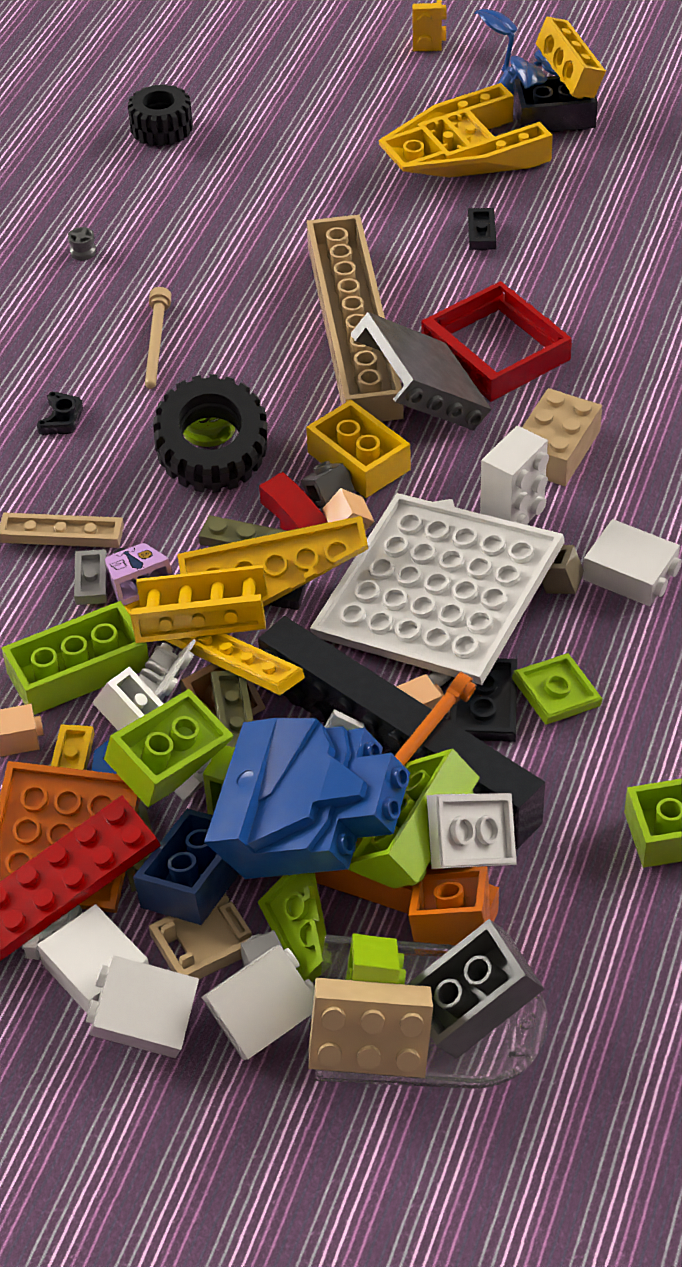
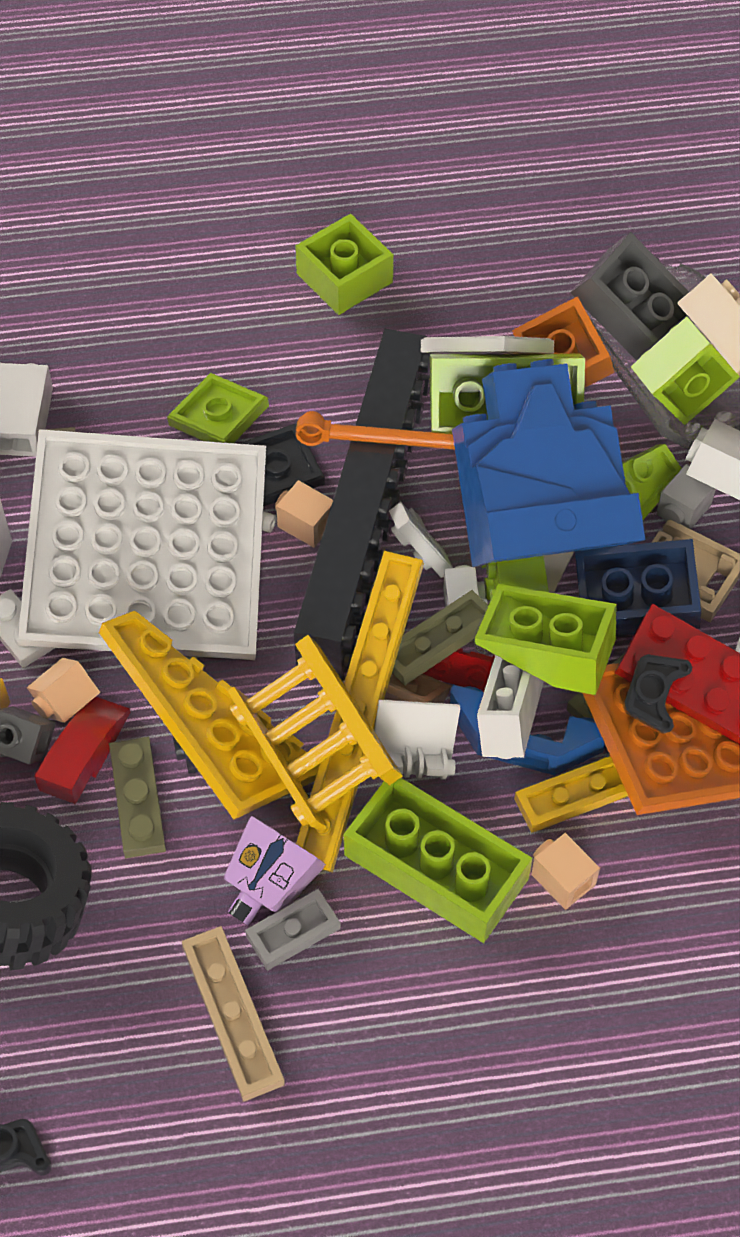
camera: 120 degrees left, 10 degrees up
none -> black piece [623,654,692,734]

